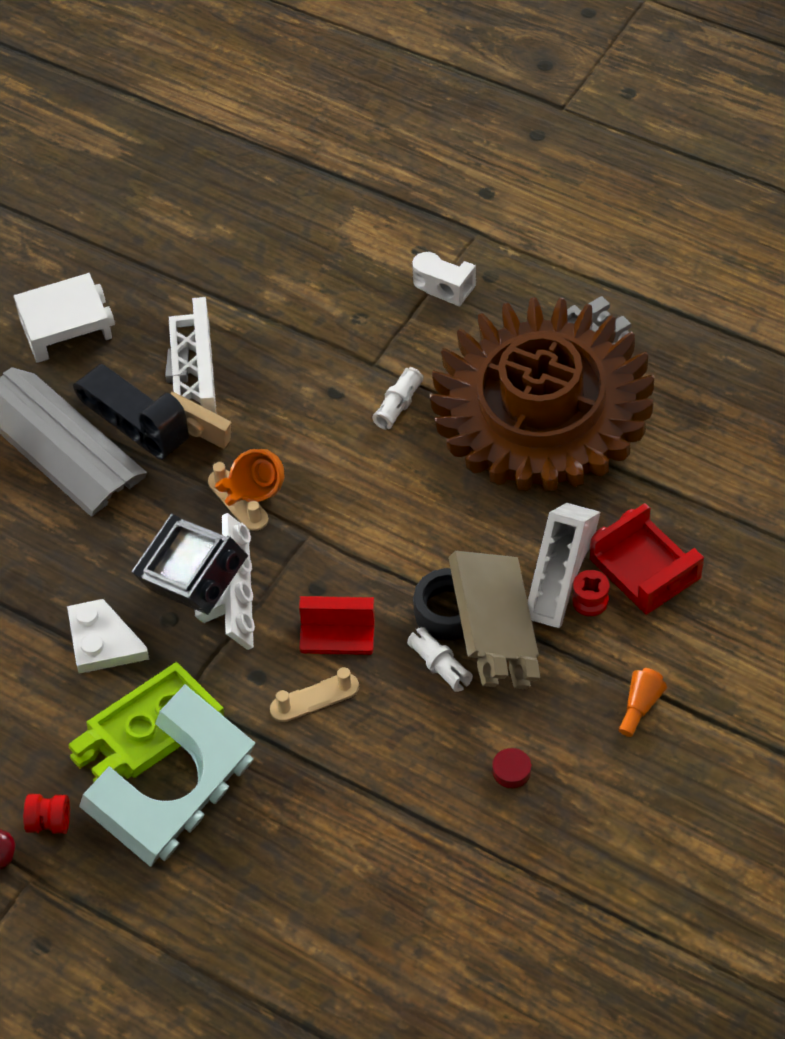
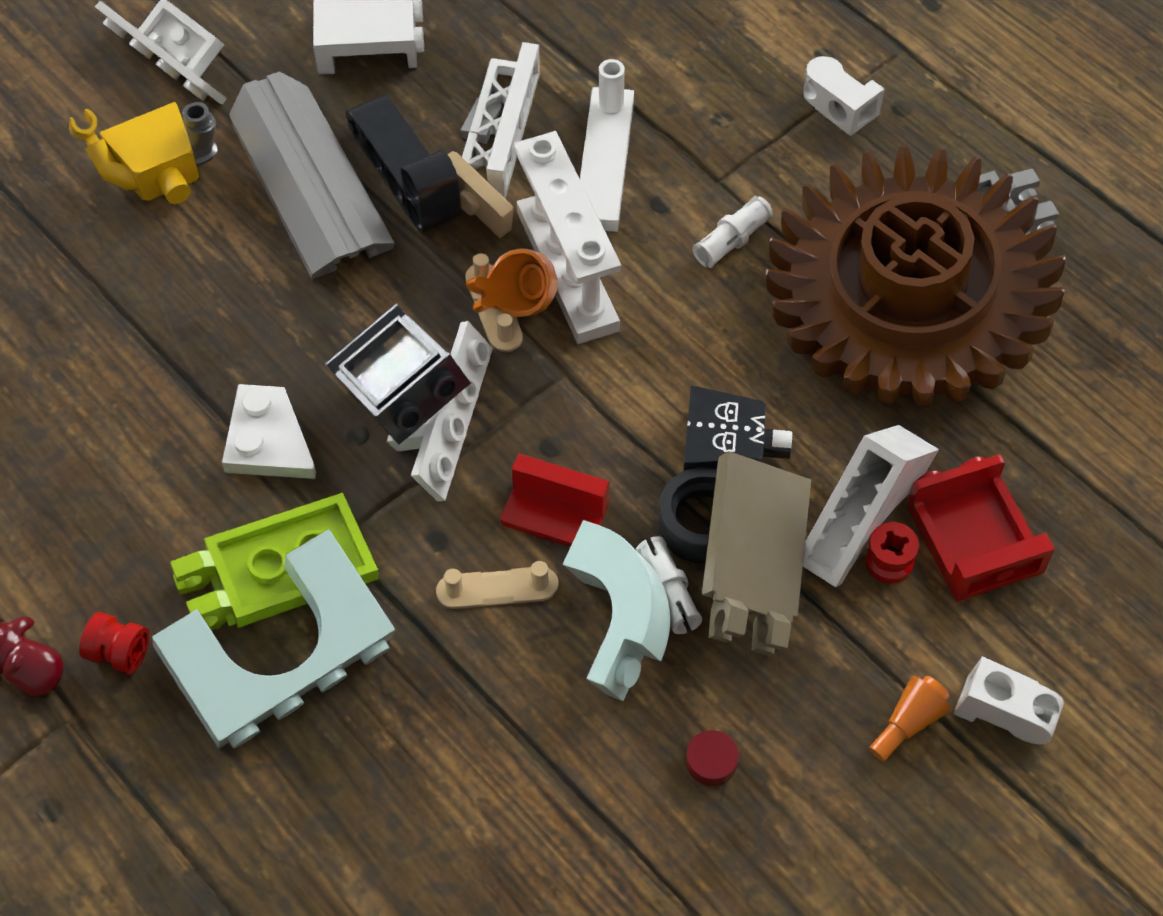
camera: 15 degrees right, 5 degrees up
none -> white fence [514,131,621,344]
none -> light aqua arch [563,520,670,701]
none -> white piece [580,59,634,232]
none -> black torso [684,386,792,471]
none -> white leg [953,656,1064,744]

